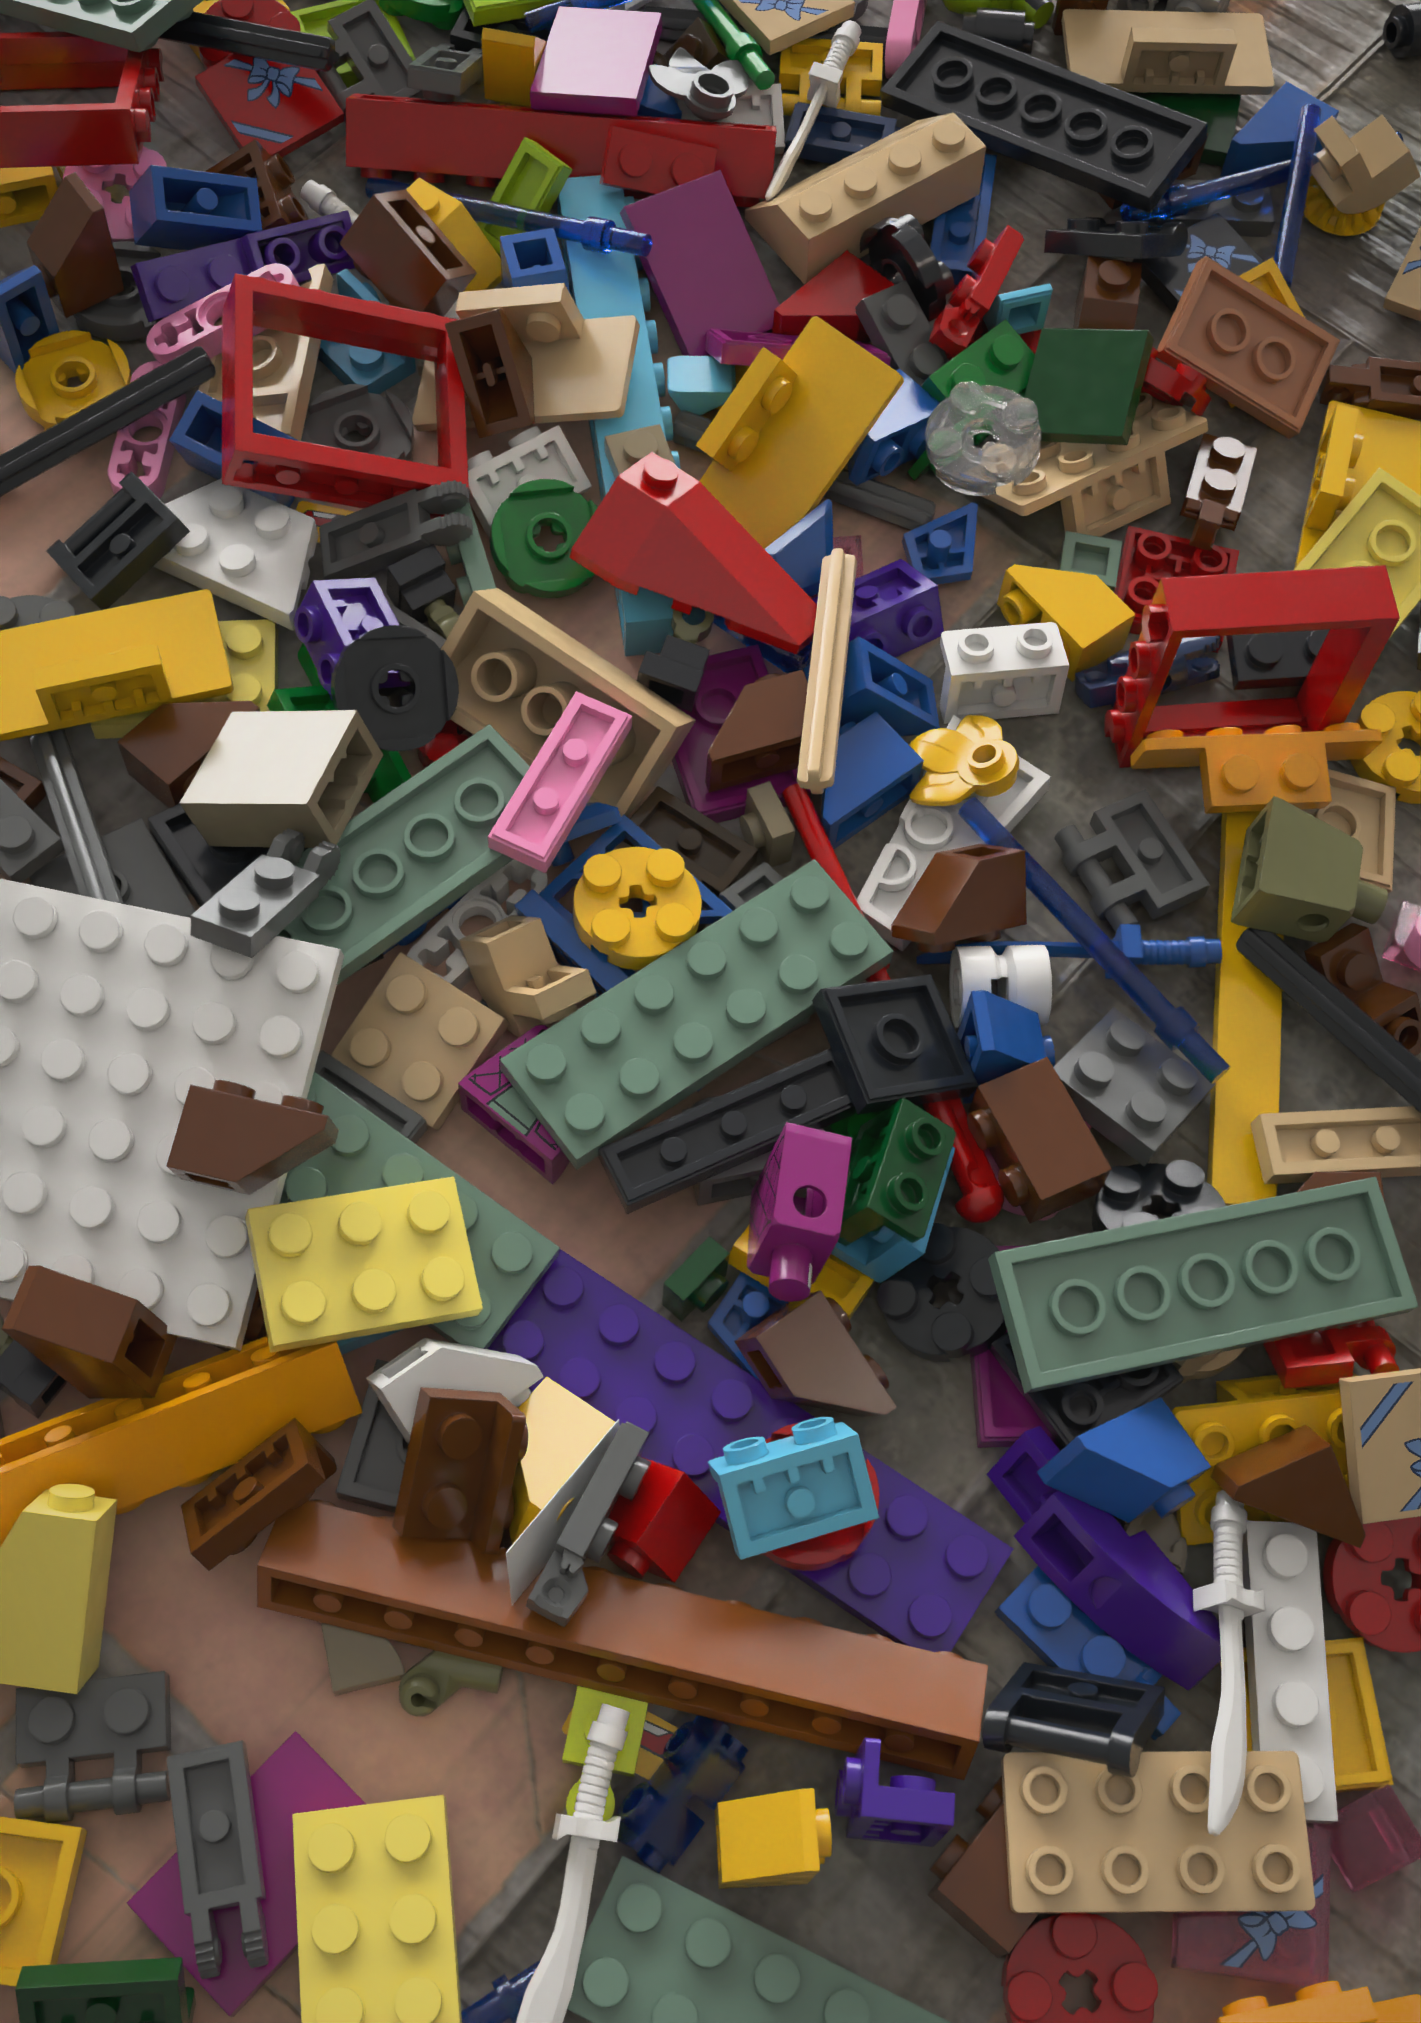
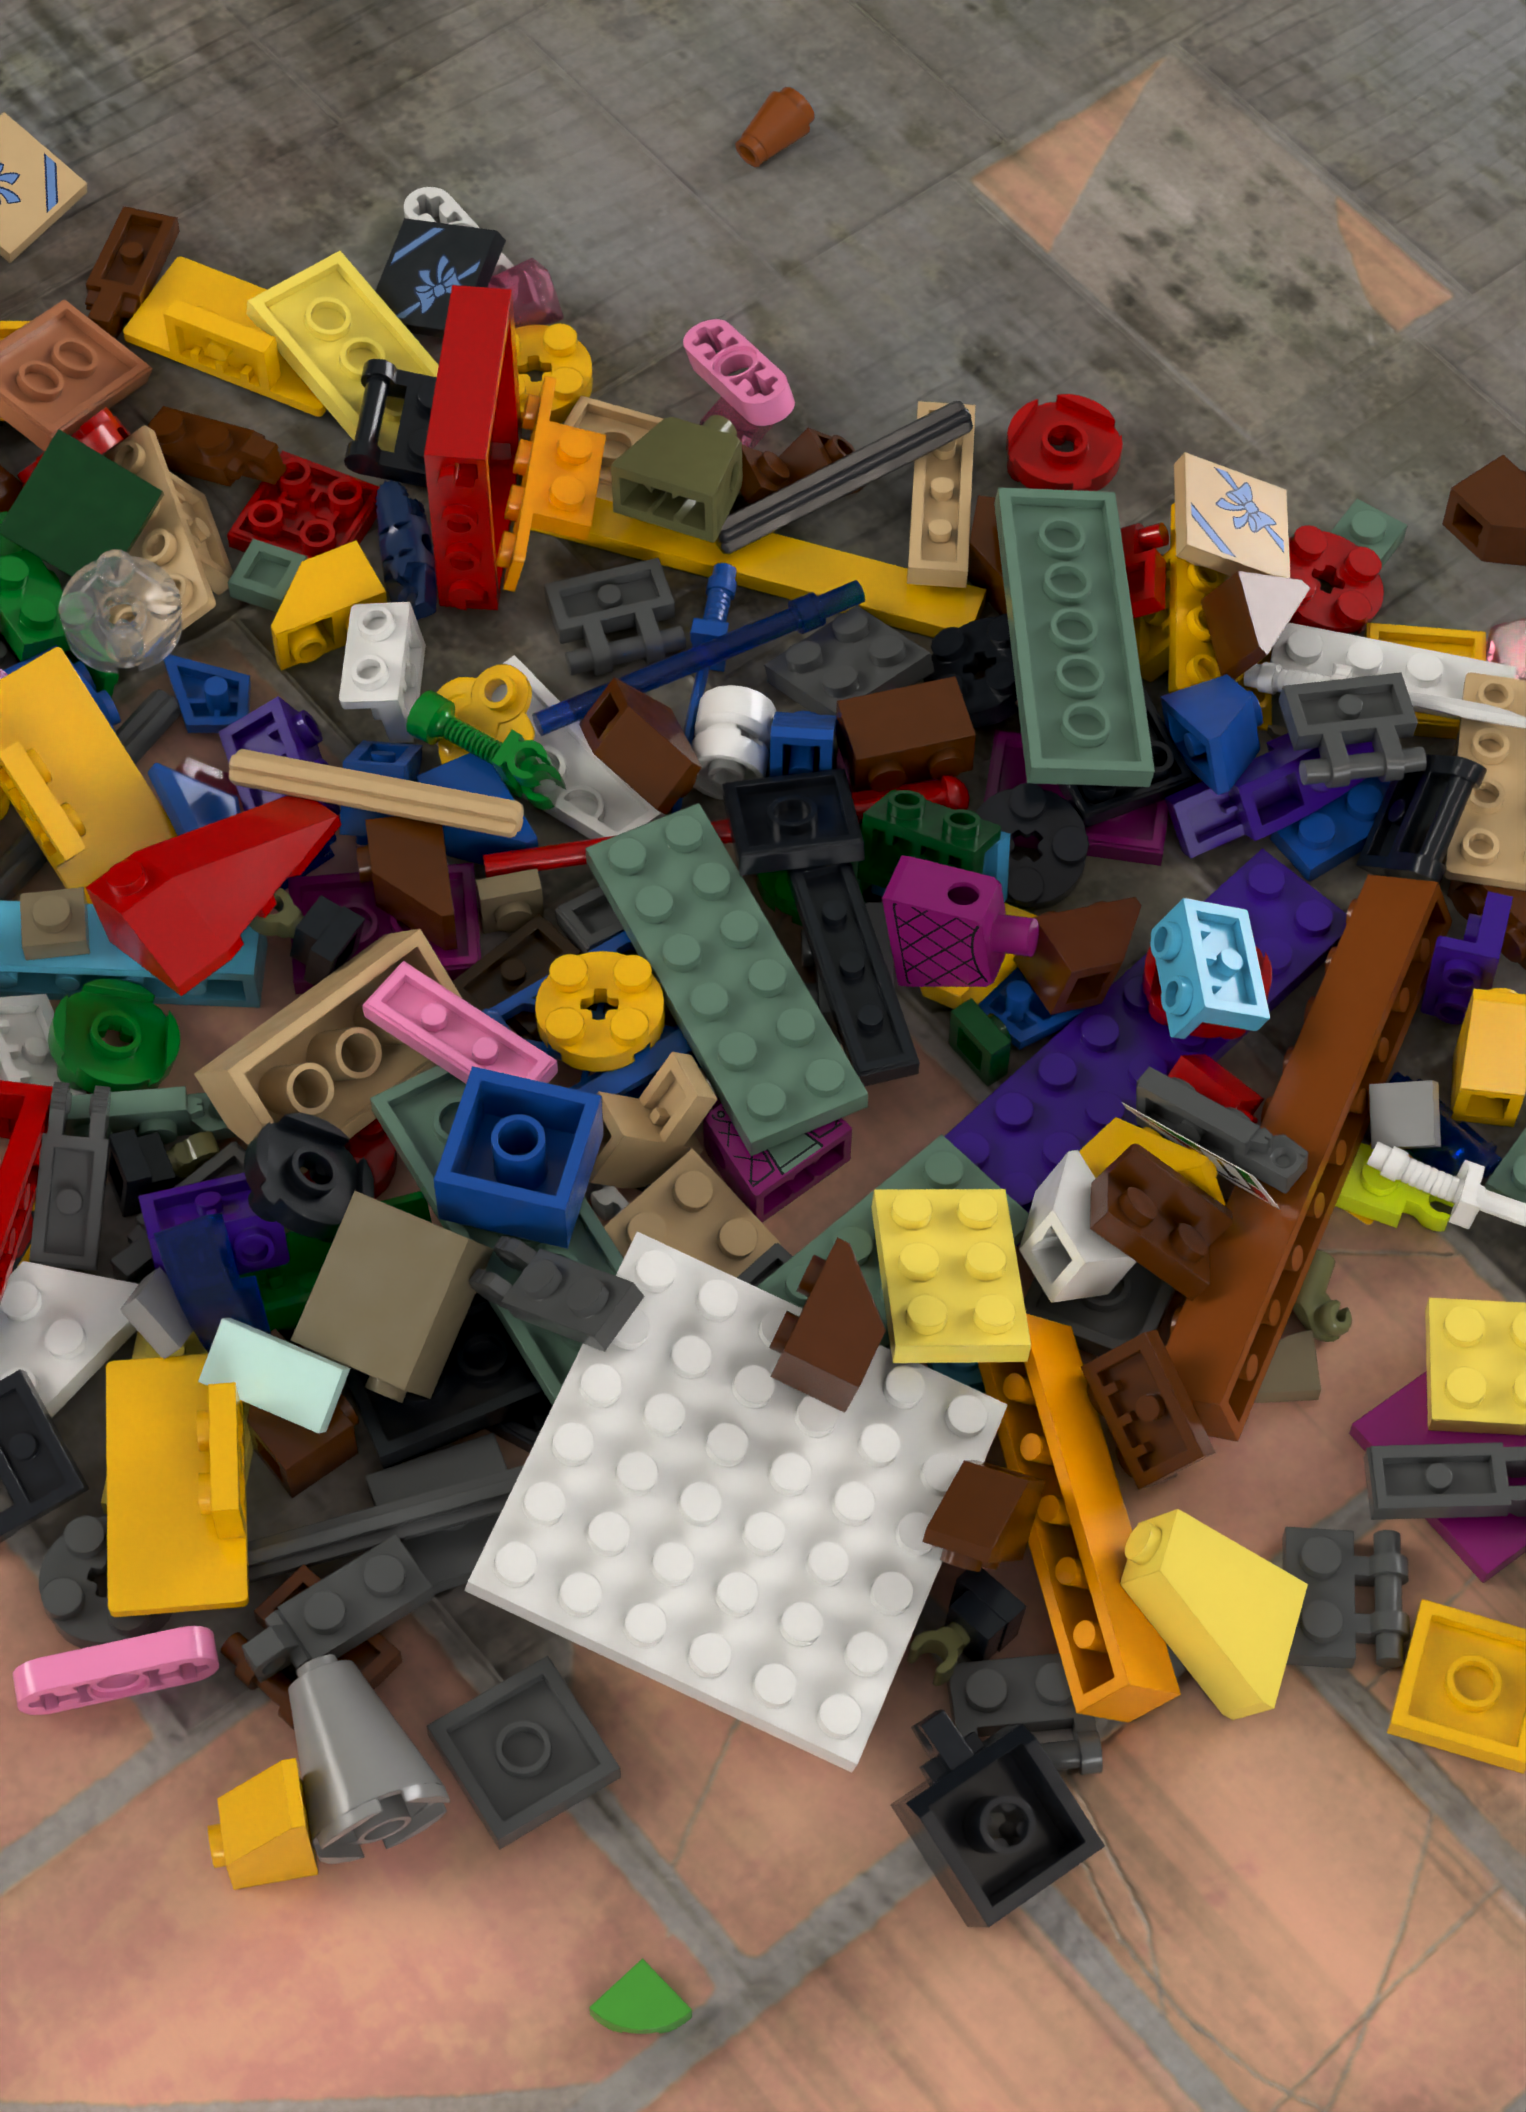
camera: 75 degrees left, 5 degrees down
none -> light grey tile [120,1267,203,1359]
none -> clear blue slope [154,1213,271,1353]
none -> light aqua tile [198,1317,350,1433]
none -> green bar [406,690,566,810]
none -> blue brick [434,1066,604,1249]
none -> dark grey plate [1279,672,1427,788]
none -> light grey tile [1369,1080,1441,1149]

